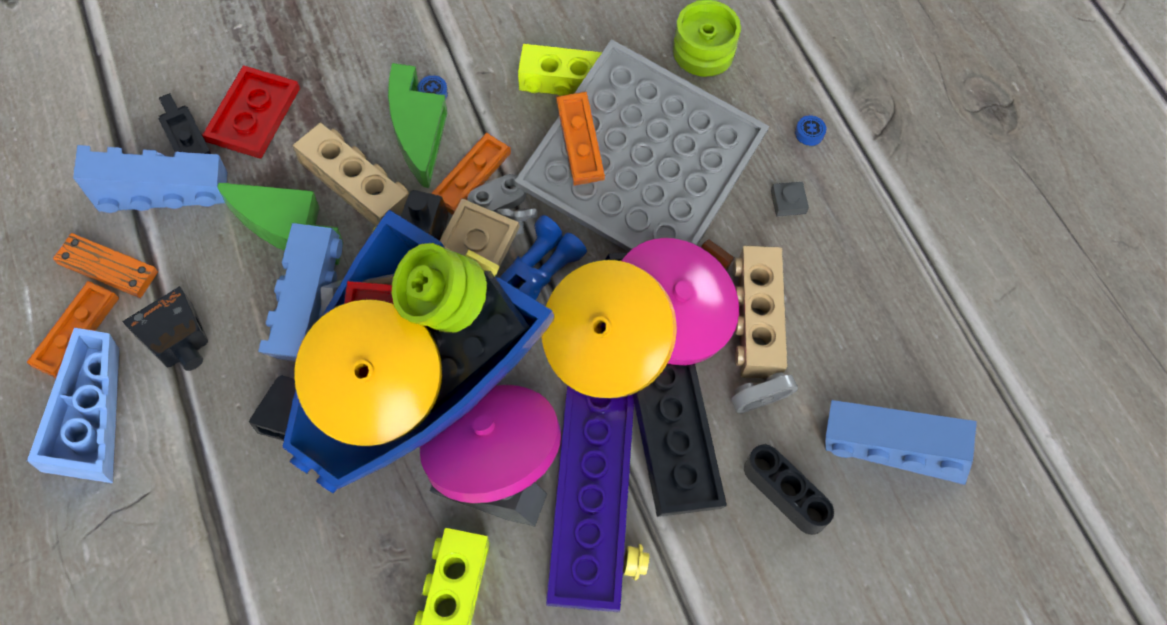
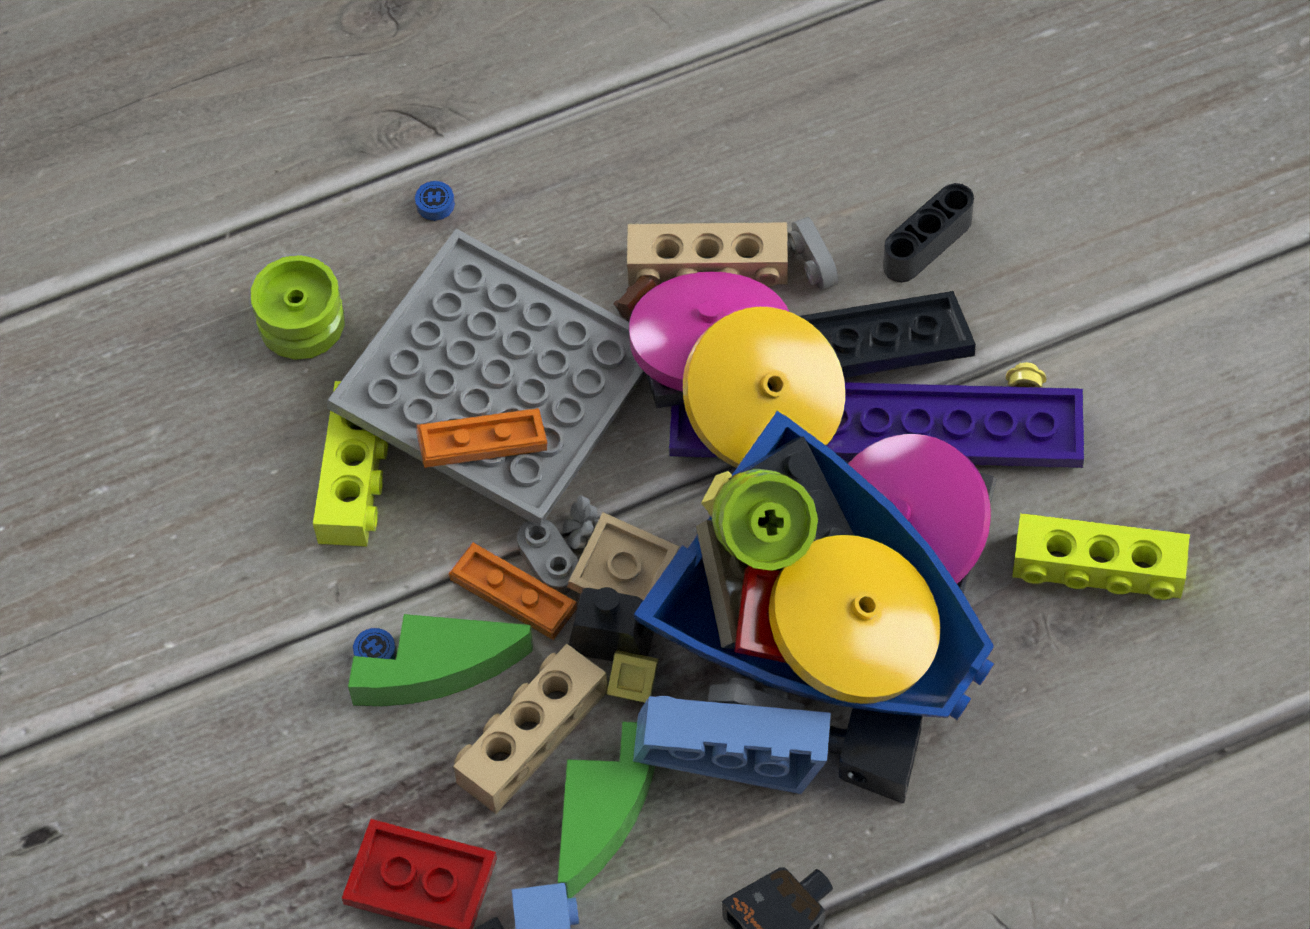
camera: 85 degrees left, 5 degrees down
blue piece [500,215,587,300] -> none
dark grey plate [771,182,809,217] -> none
medium blue wedge [825,400,977,485] -> none

